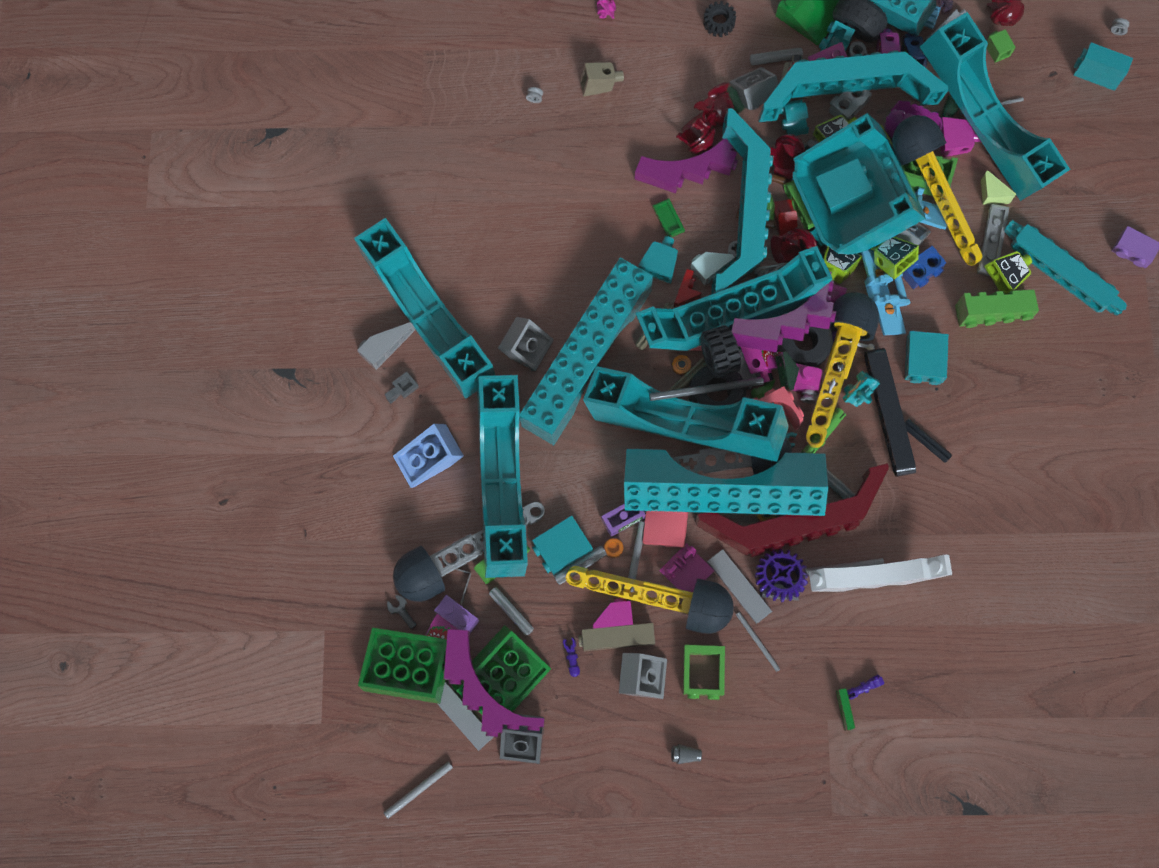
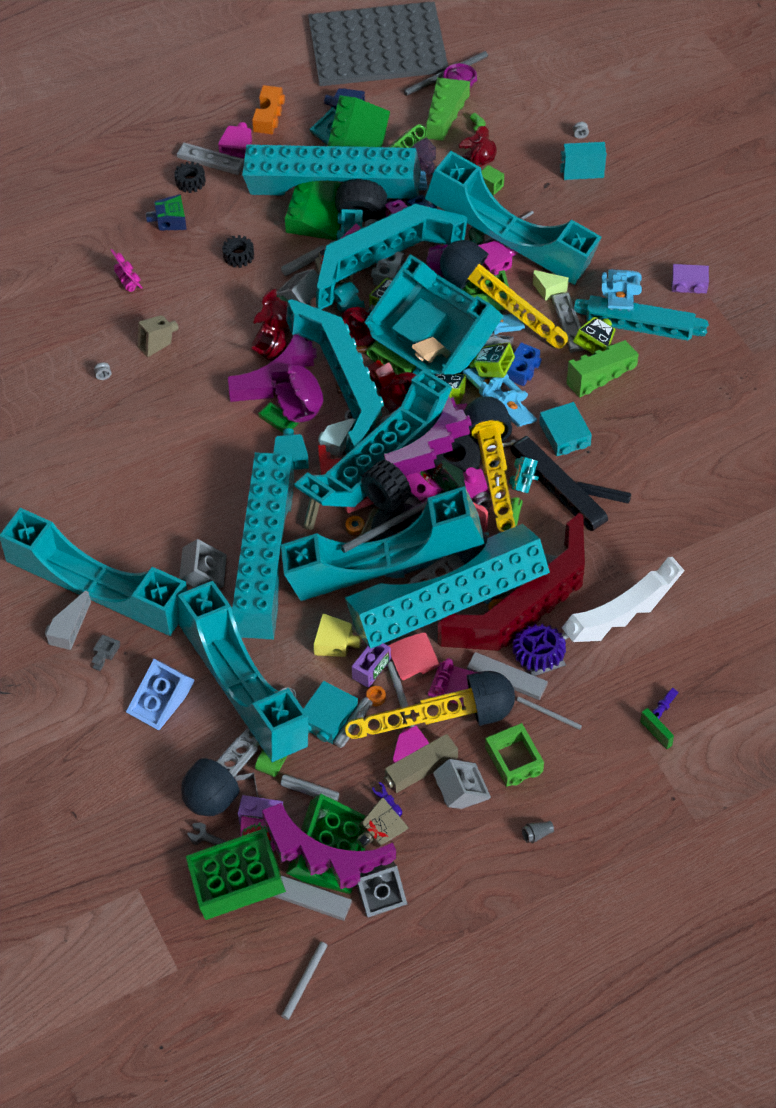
camera: 30 degrees left, 20 degrees down
none -> magenta animal [275,365,323,422]
none -> light yellow torso [314,614,362,657]
none -> dark tan torso [356,798,409,848]
none -> light nougat slope [412,337,451,363]
none -> medium azure piece [602,269,642,311]

